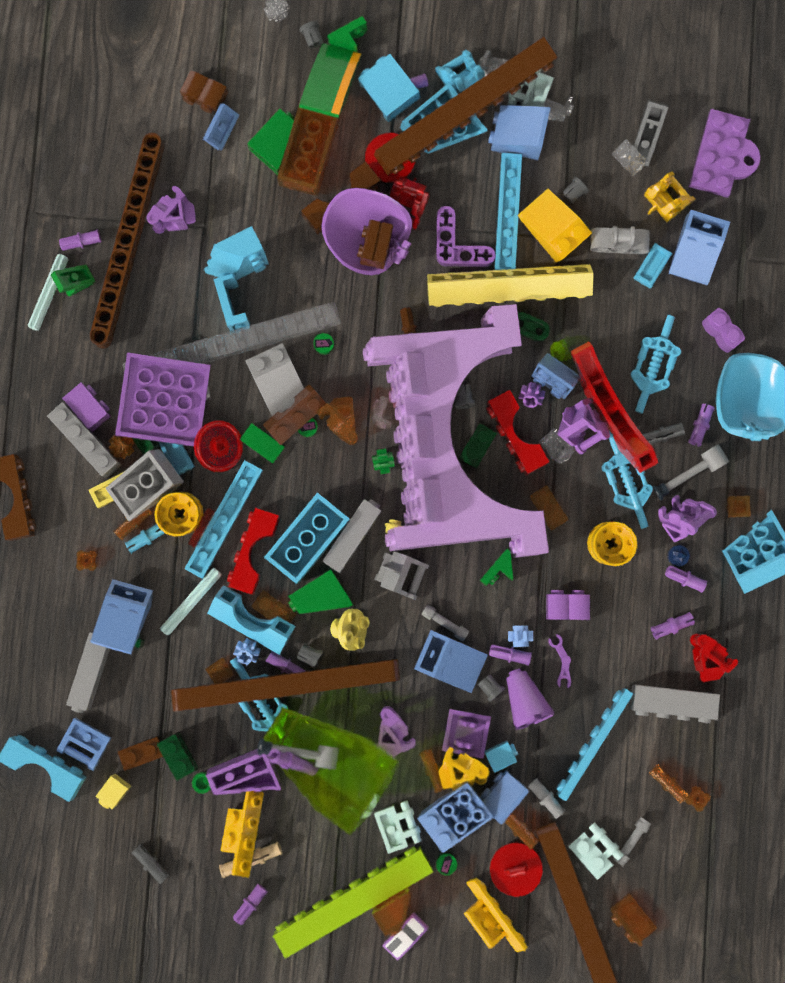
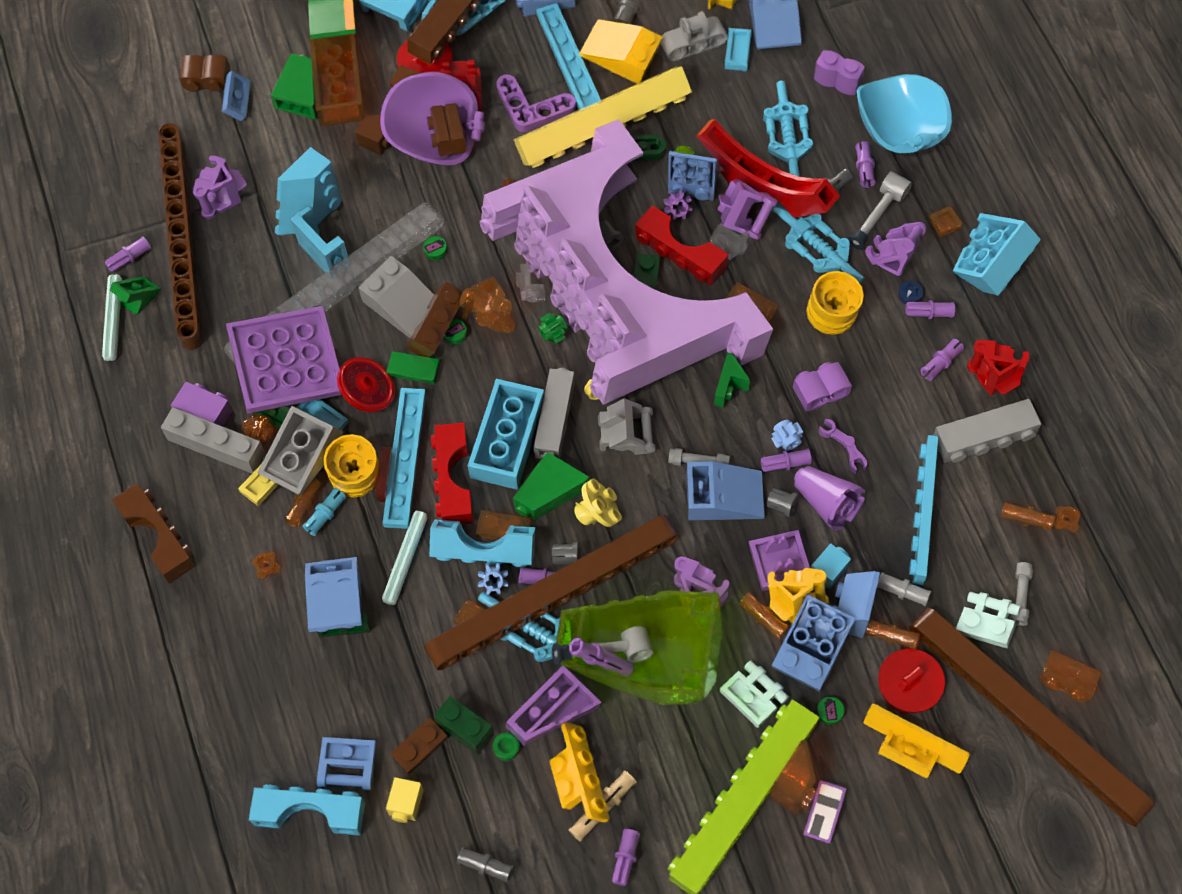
camera: 25 degrees left, 20 degrees down
light grey brick [66,632,110,713] -> none

